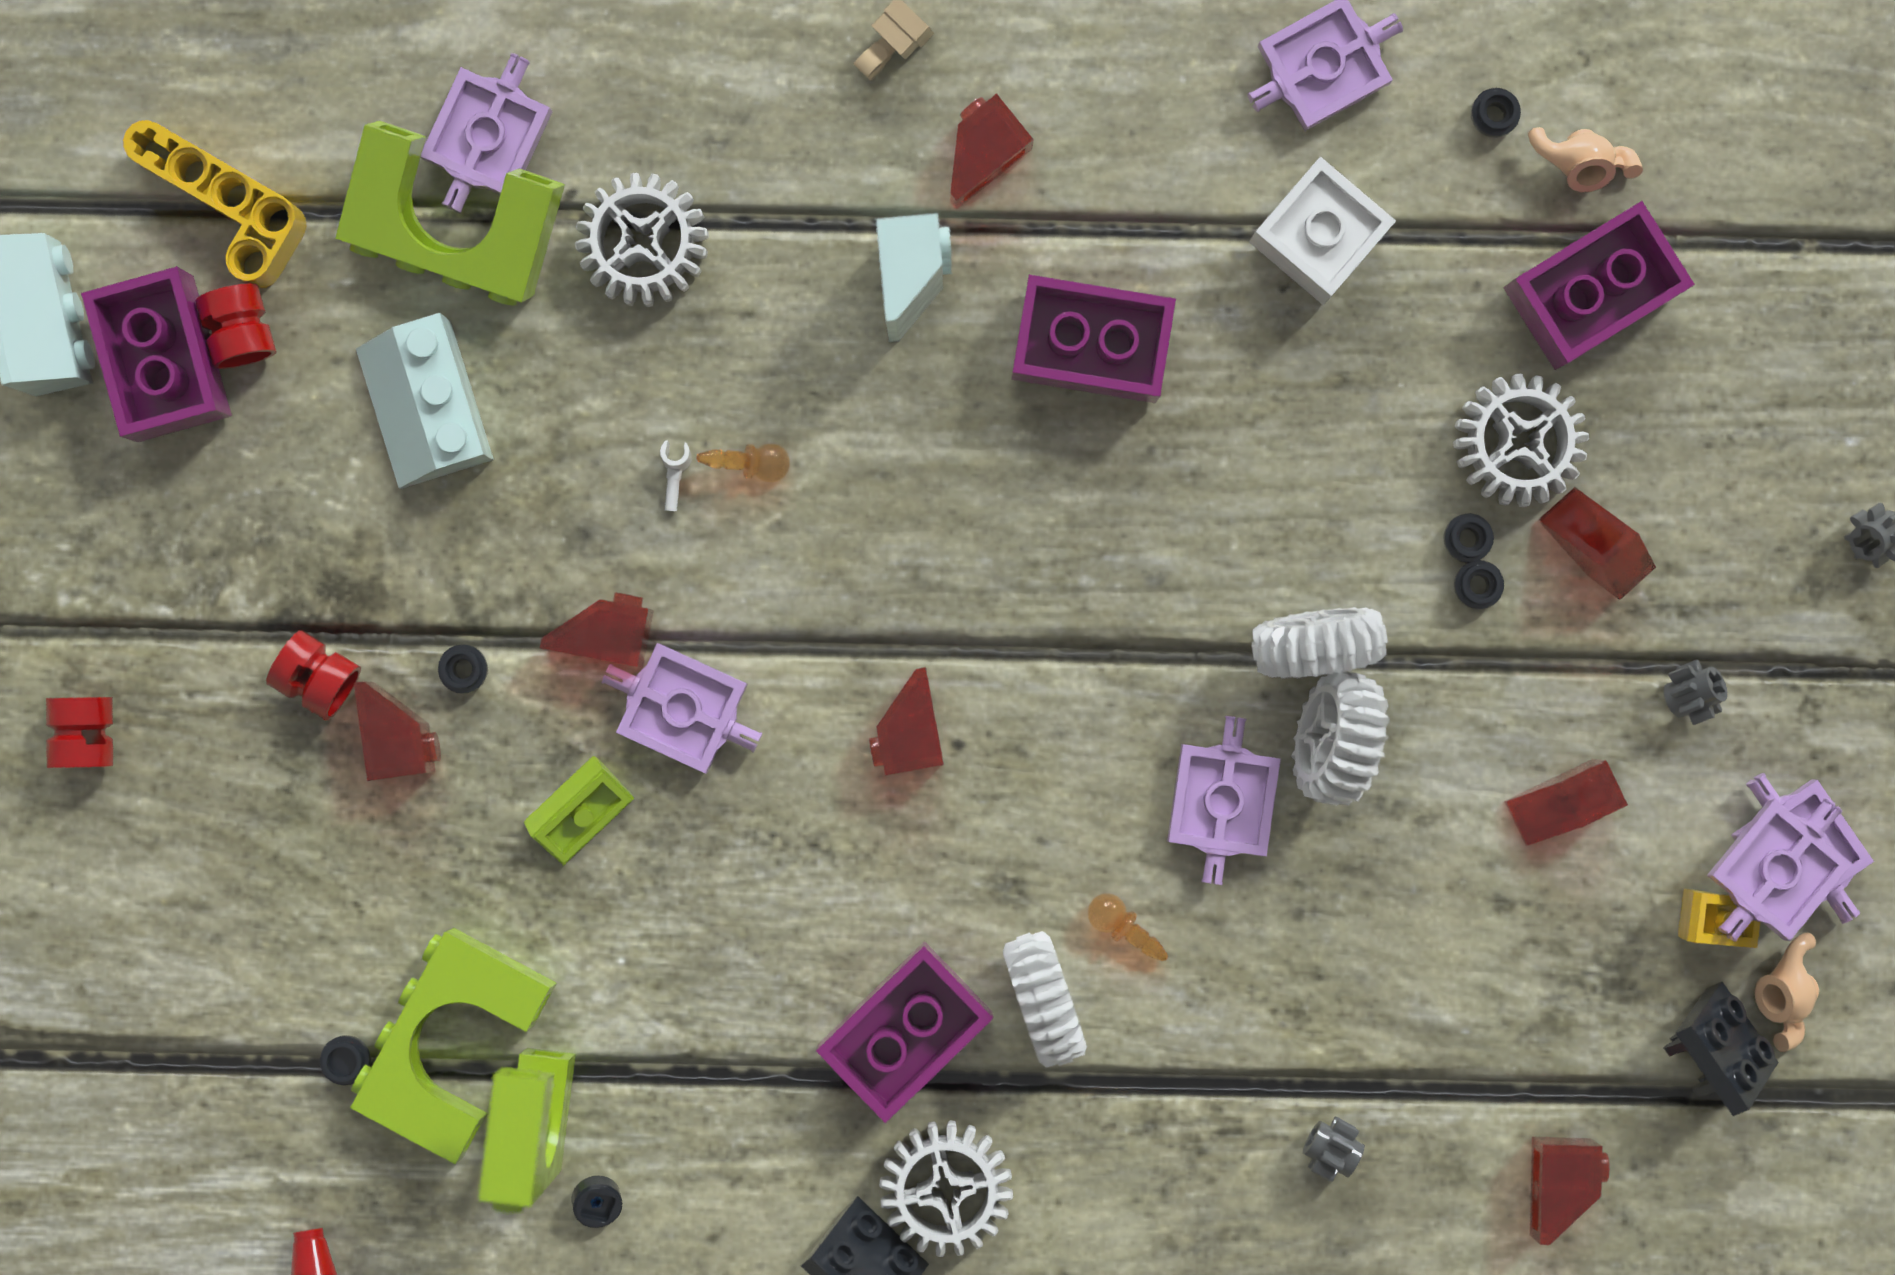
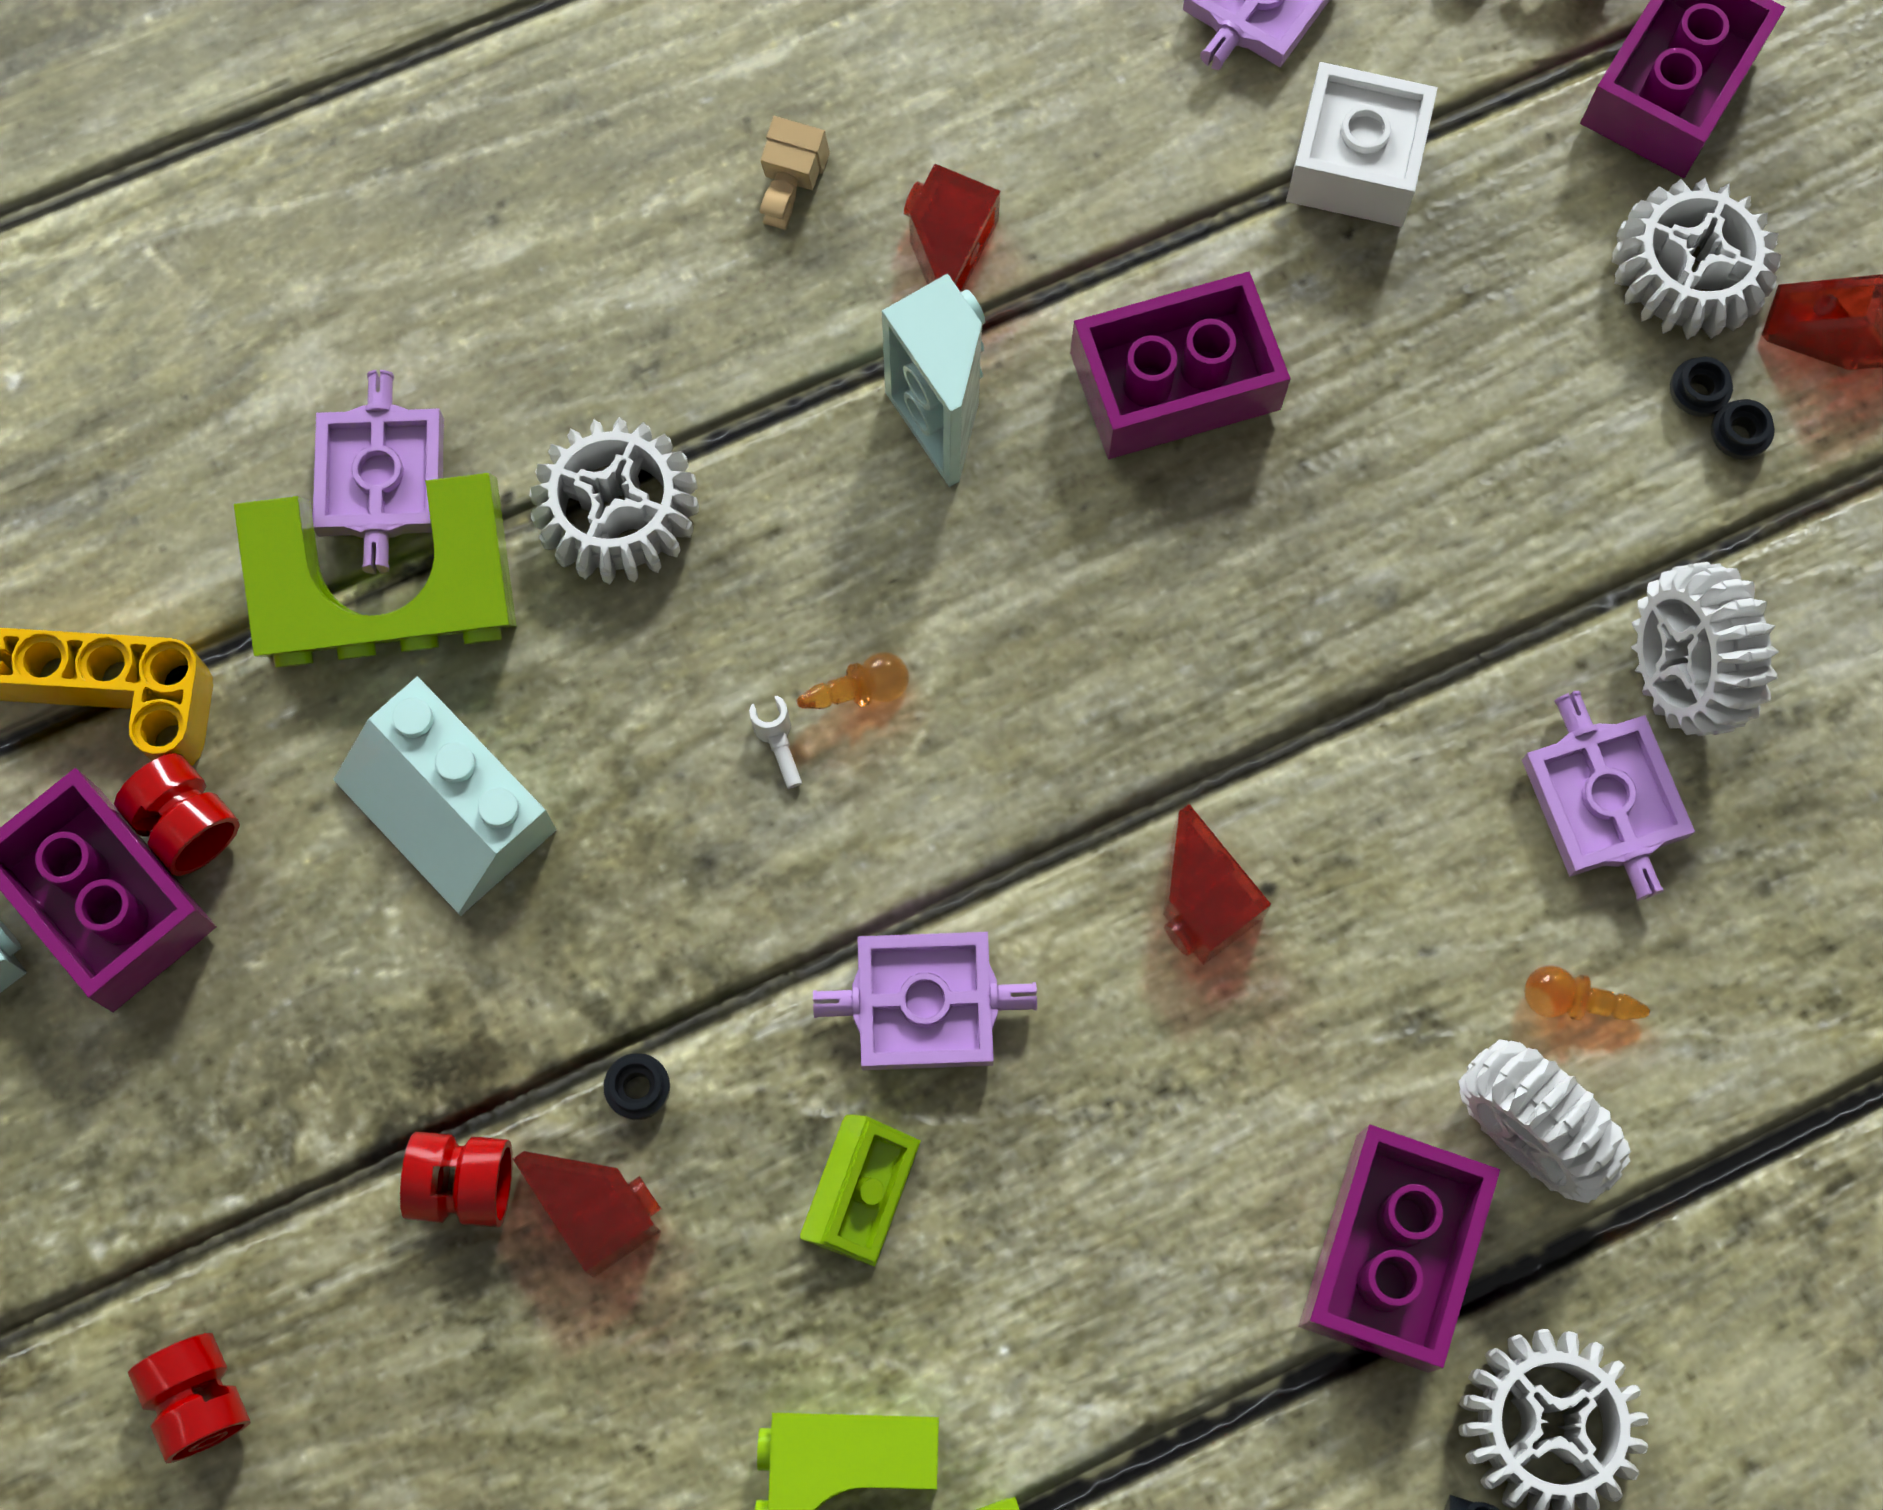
camera: 30 degrees left, 15 degrees down
clear red slope [540,592,654,668] -> none
white gear [1252,607,1388,678] -> none

